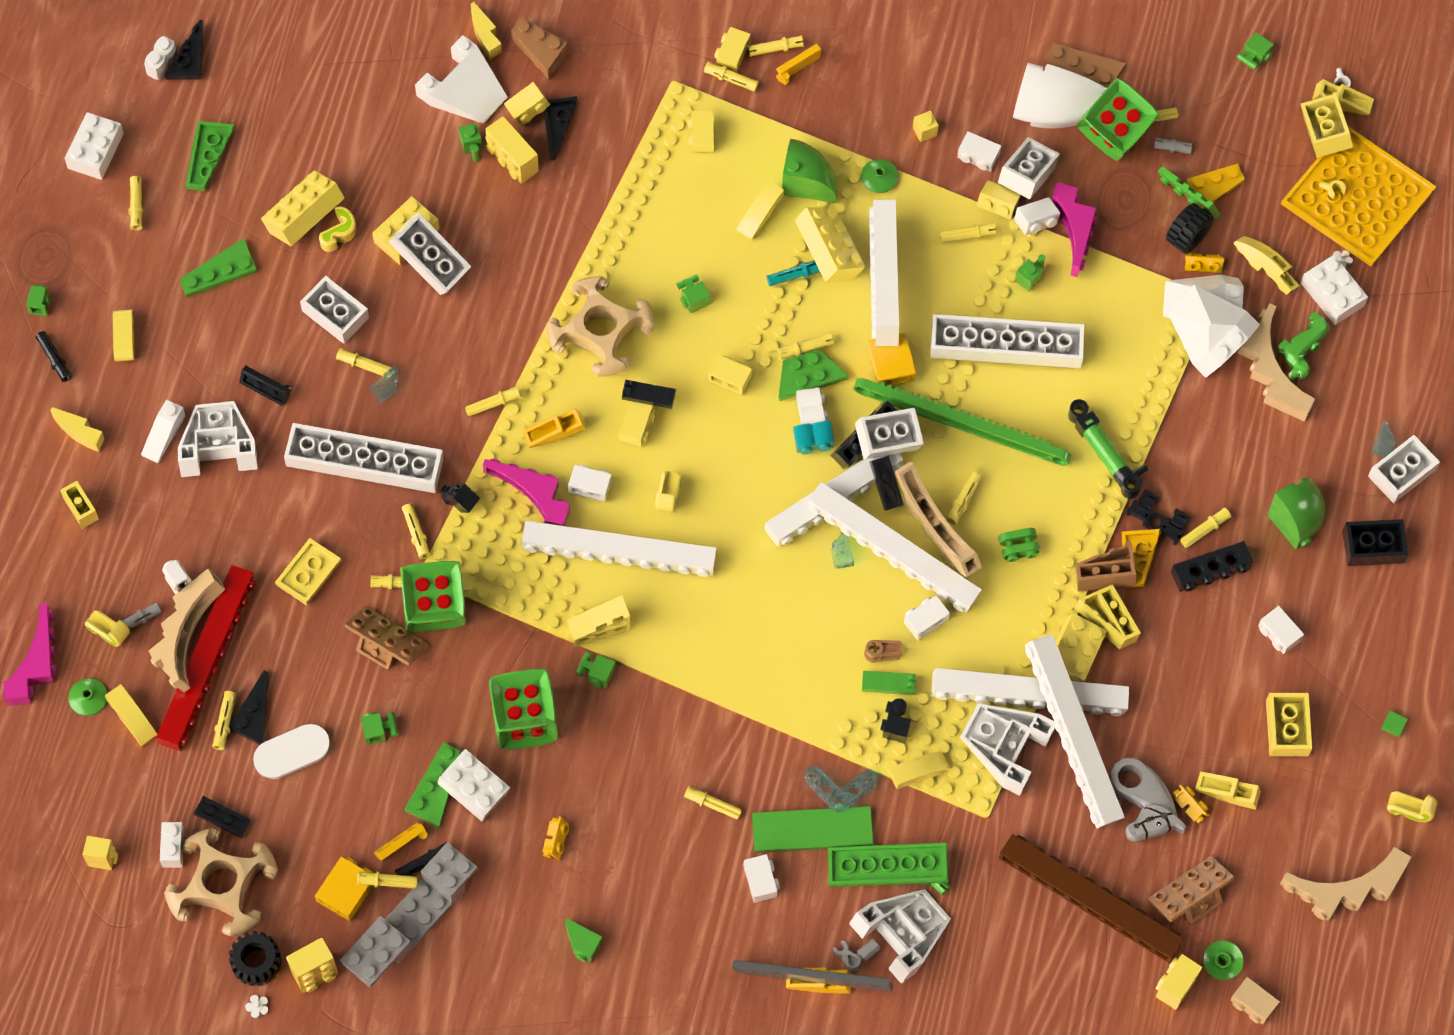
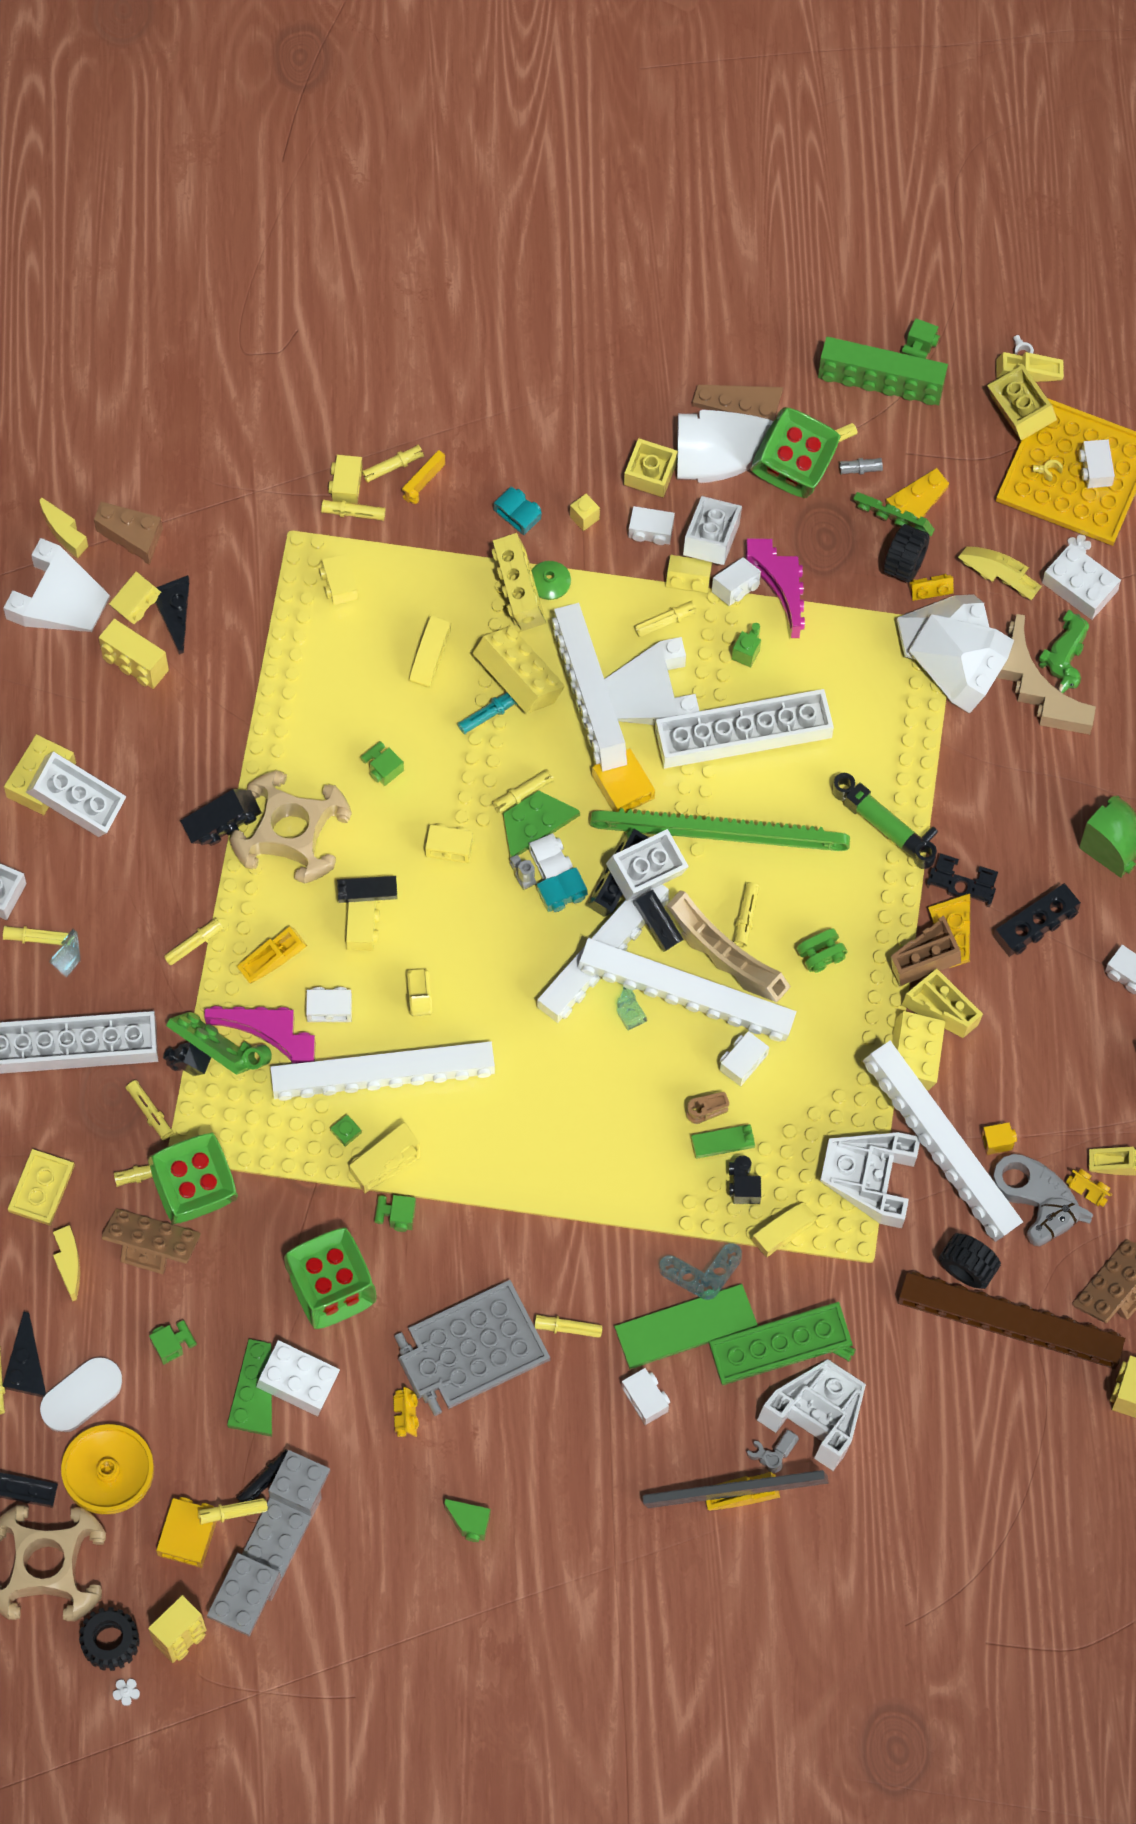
camera: 15 degrees left, 0 degrees up
yellow hinge [373,822,427,861] -> none
bright green brick [458,123,482,162] -> none
bright green brick [782,138,837,203] -> none
white brick [931,668,1129,716] -> none
light yellow axle [1180,508,1231,548] -> none
none -> light yellow slope [53,1225,80,1301]
none -> yellow dish [61,1424,154,1514]
none -> bright green hinge [166,1012,272,1075]
none -> black brick [180,789,262,846]
none -> bright green plate [330,1115,362,1147]
none -> light grey plate [394,1280,550,1416]
none -> light yellow brick [492,533,546,631]
none -> teal brick [494,487,542,535]
none -> light grey bar [510,855,536,890]
none -> white wedge [604,637,700,725]
none -> light yellow brick [624,438,678,498]
none -> bright green brick [818,336,948,405]
none -> black tyre [939,1233,1001,1289]
none -> yellow brick [981,1122,1017,1155]
none -> white brick [1079,439,1115,488]

